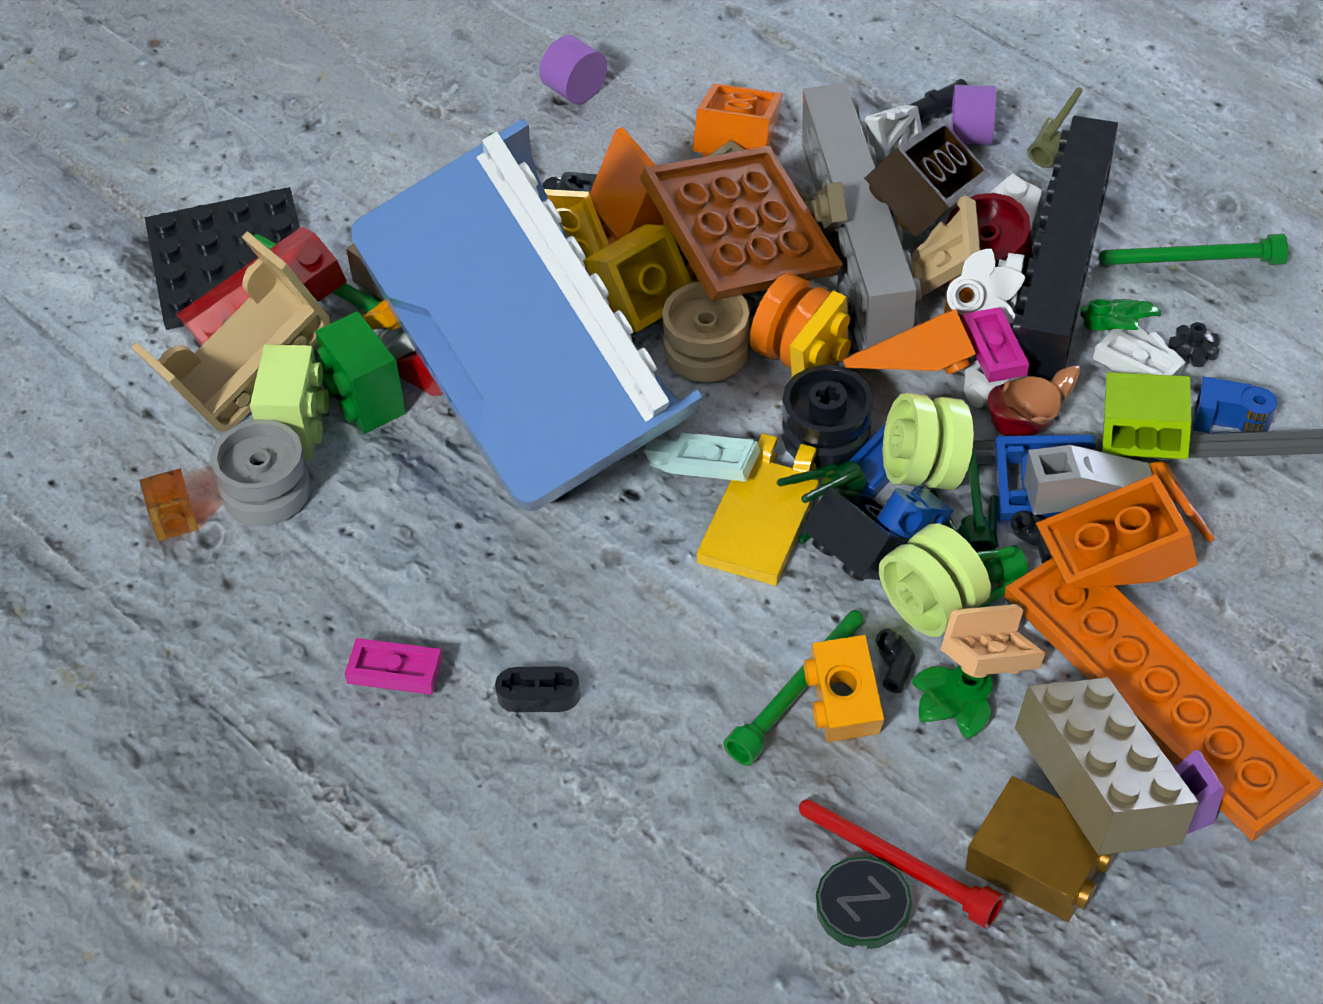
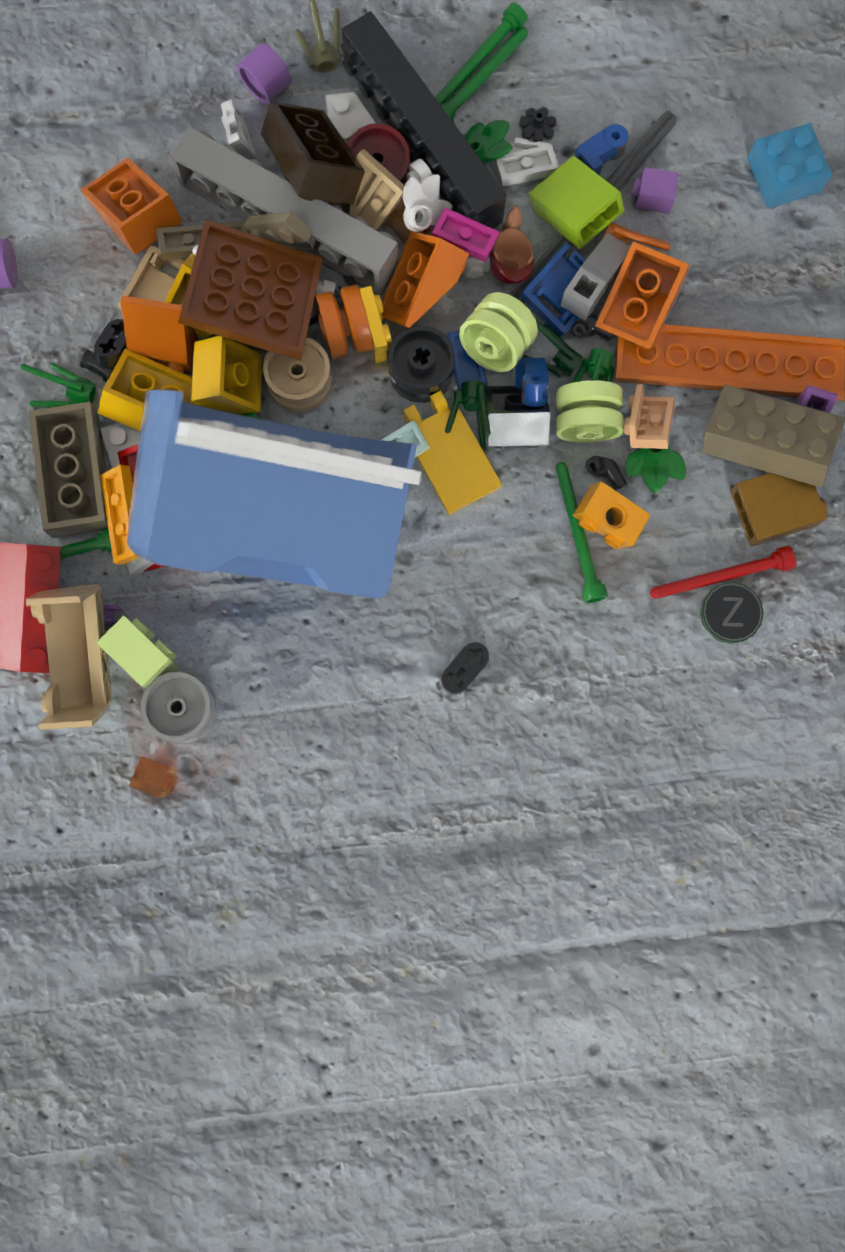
camera: 55 degrees left, 30 degrees up
green brick [314,311,406,434] -> none
dark pink plate [345,638,443,695] -> none
black pin [909,78,968,122] -> none
none -> green piece [441,27,528,123]
none -> medium lavender brick [631,167,679,214]

